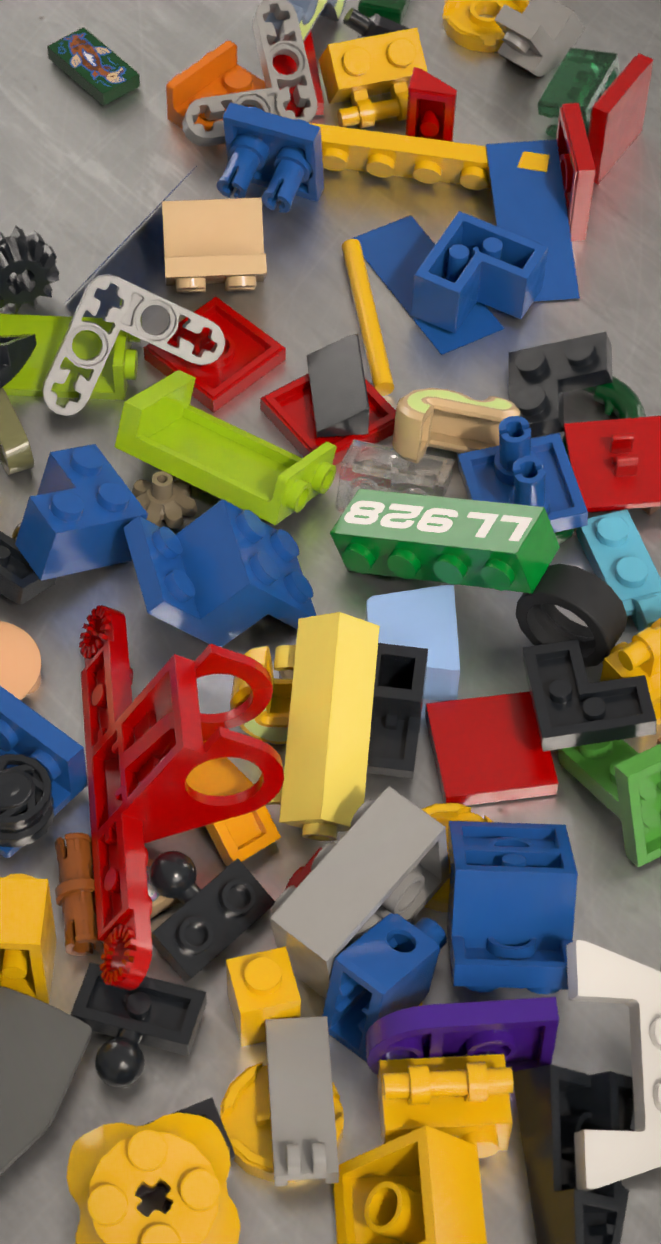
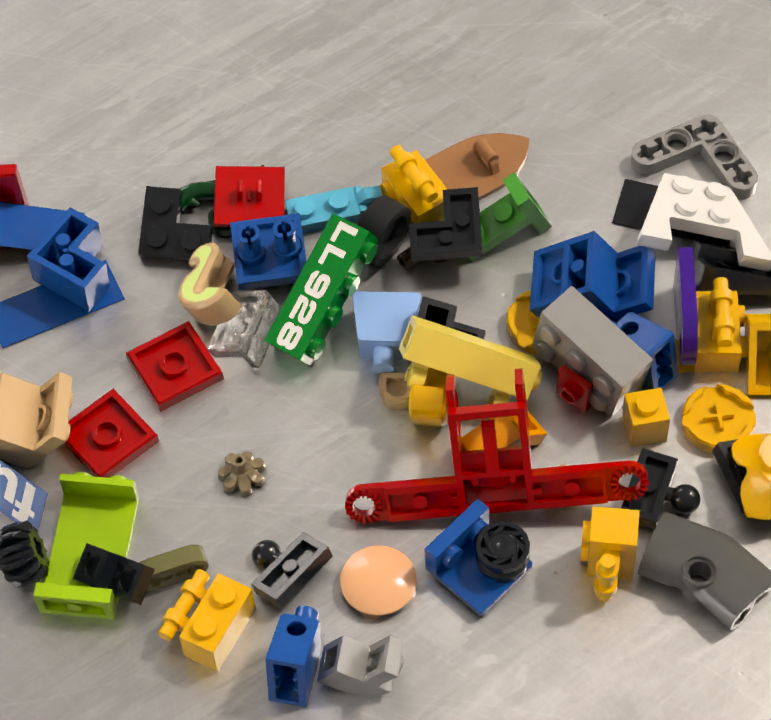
camera: 80 degrees left, 5 degrees up
blue brick [15,444,148,581] -> none
light grey beam [42,274,225,416] -> none
dark orange pin [55,833,104,956] -> none
lime panel [115,370,336,525] -> none
blue bracket [123,499,317,647] -> none
black plate [149,851,275,983] -> none
light grey hinge [265,1016,339,1186] -> none
slope [307,334,369,437] -> none
yellow bar [342,239,394,396] -> none
red tile [425,691,559,806] -> none

